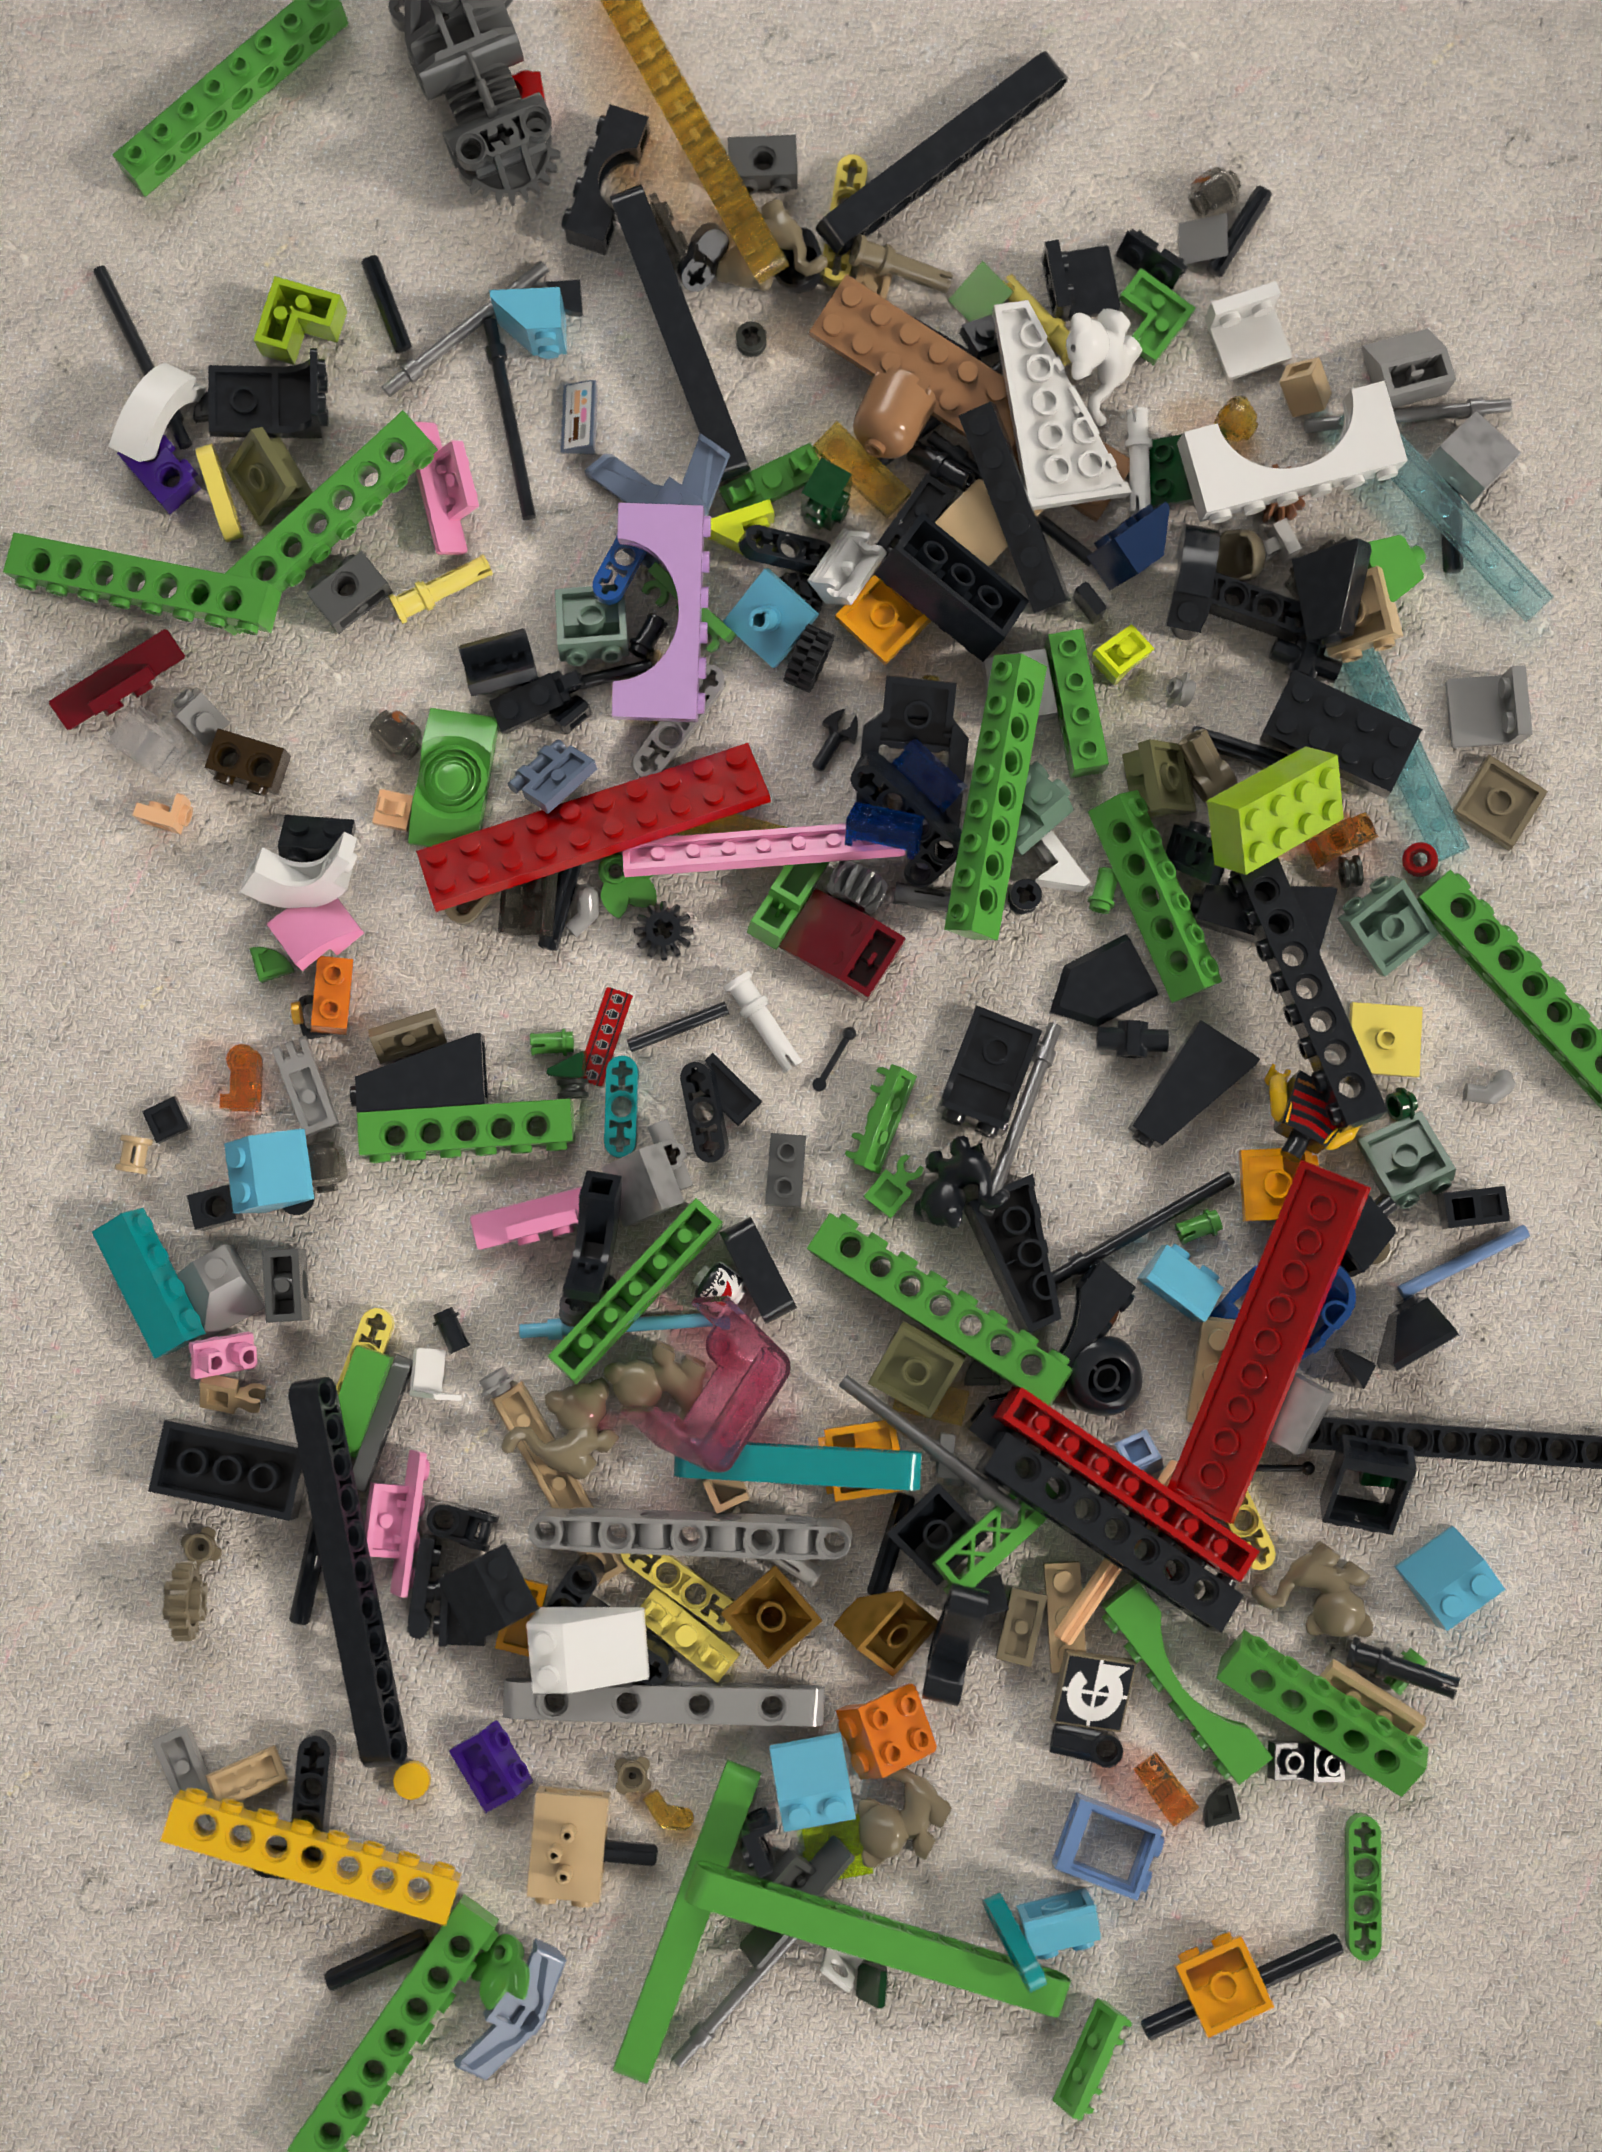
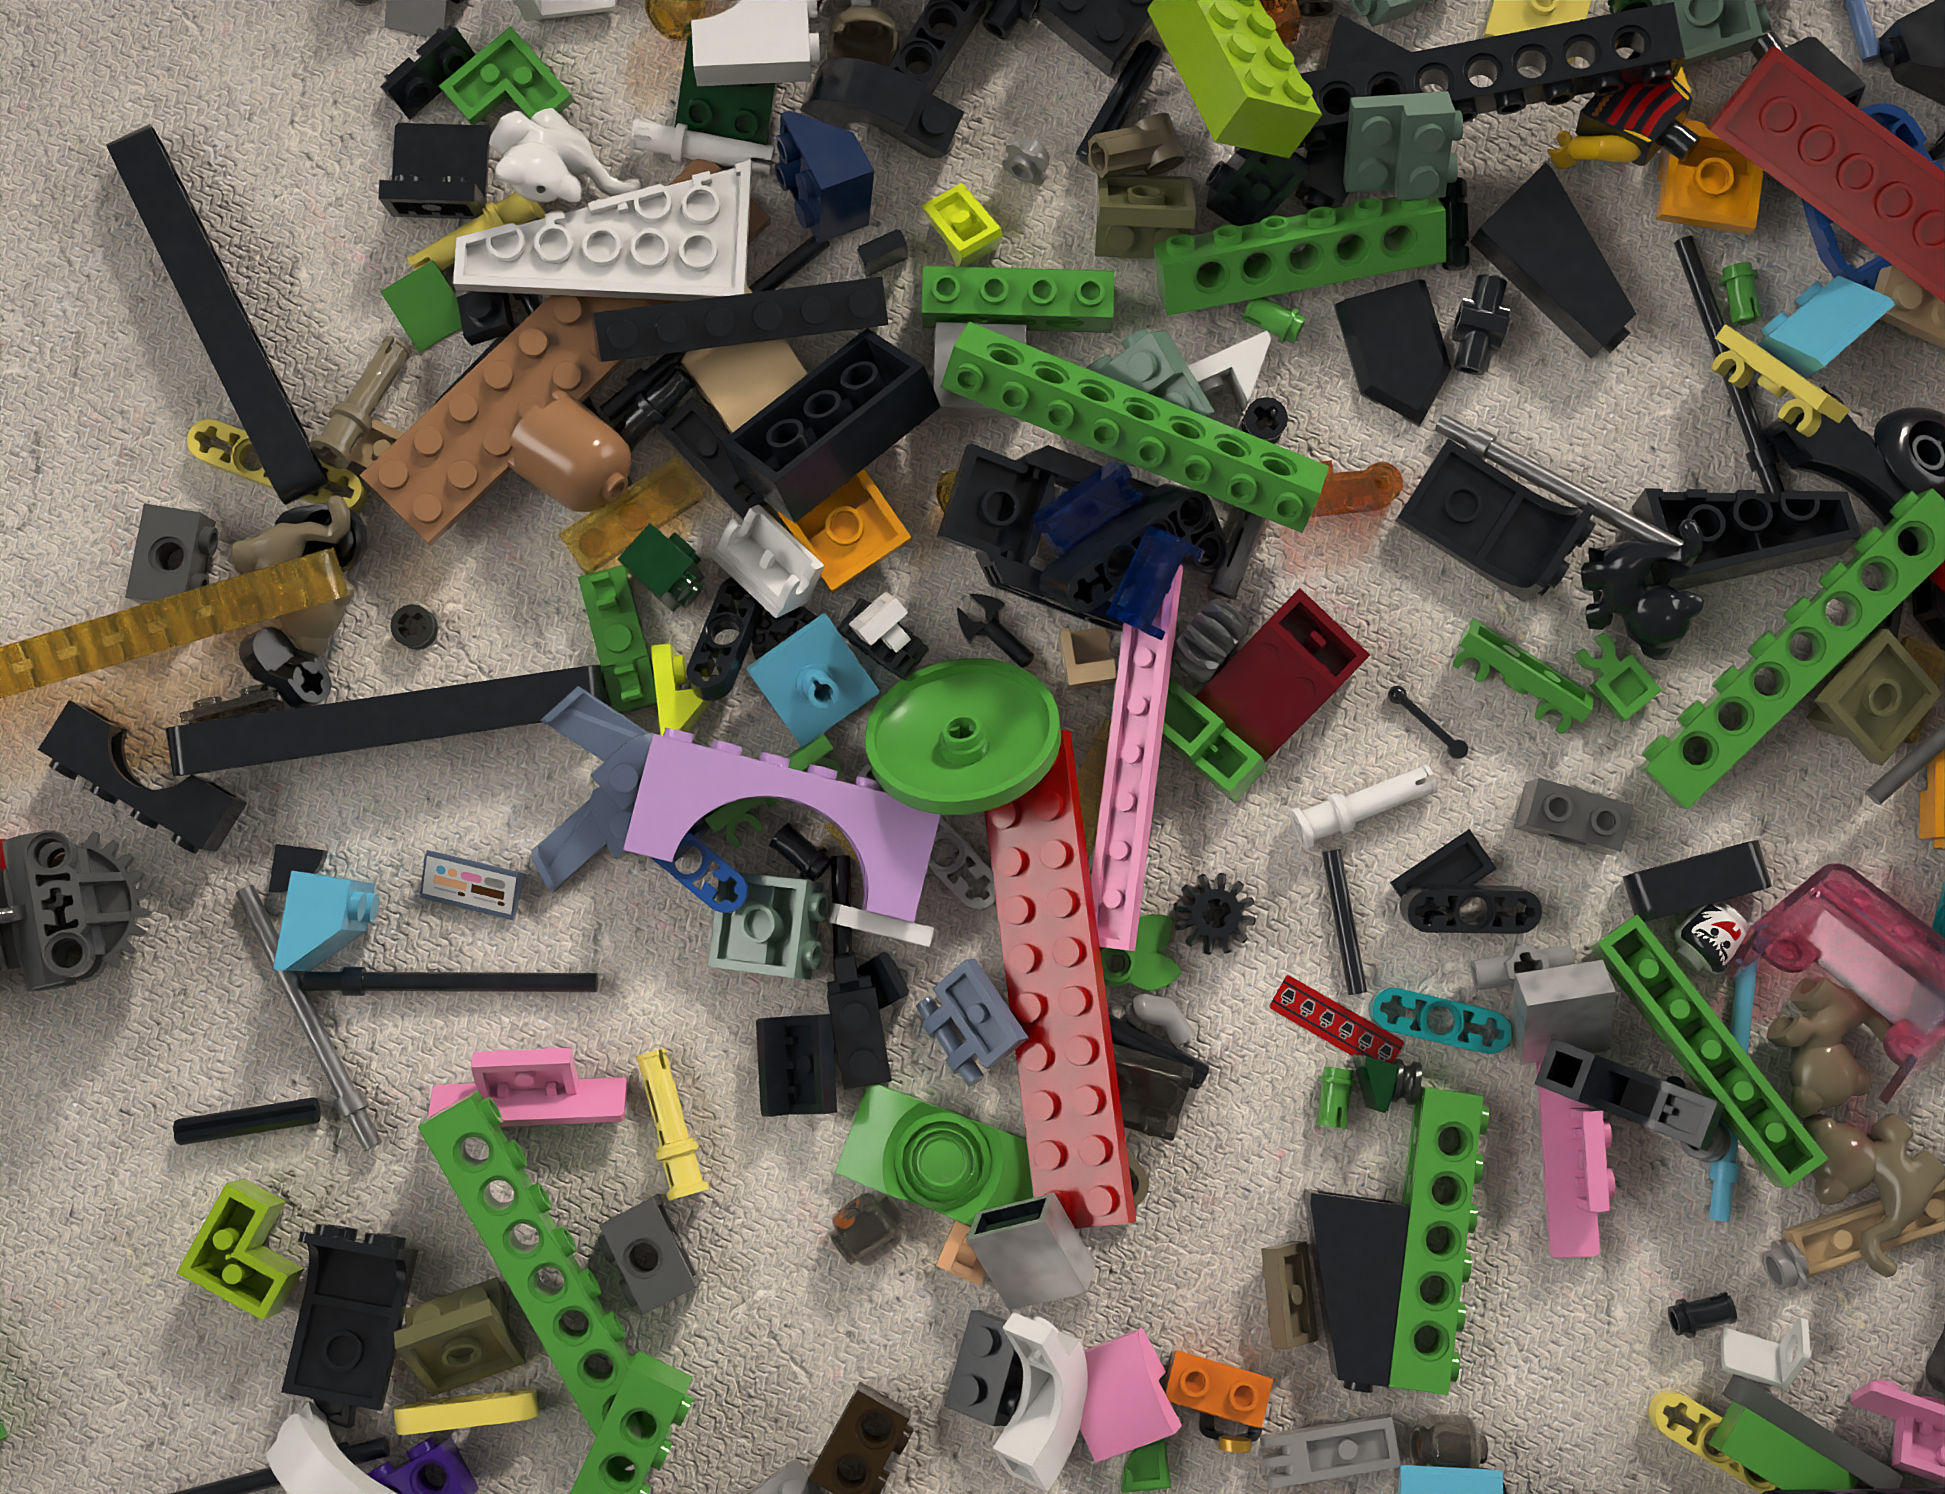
camera: 75 degrees left, 0 degrees up
none -> white tile [828,903,934,947]
none -> white tile [849,592,911,653]
none -> bright green dish [865,658,1061,815]
none -> flat silver piece [966,1193,1096,1310]
none -> tan panel [1058,627,1117,691]
none -> clear orange leg [1311,460,1403,518]
none -> sand green plate [1343,91,1463,200]
none -> black axle [1440,177,1470,271]
none -> light yellow plate [1711,324,1850,437]

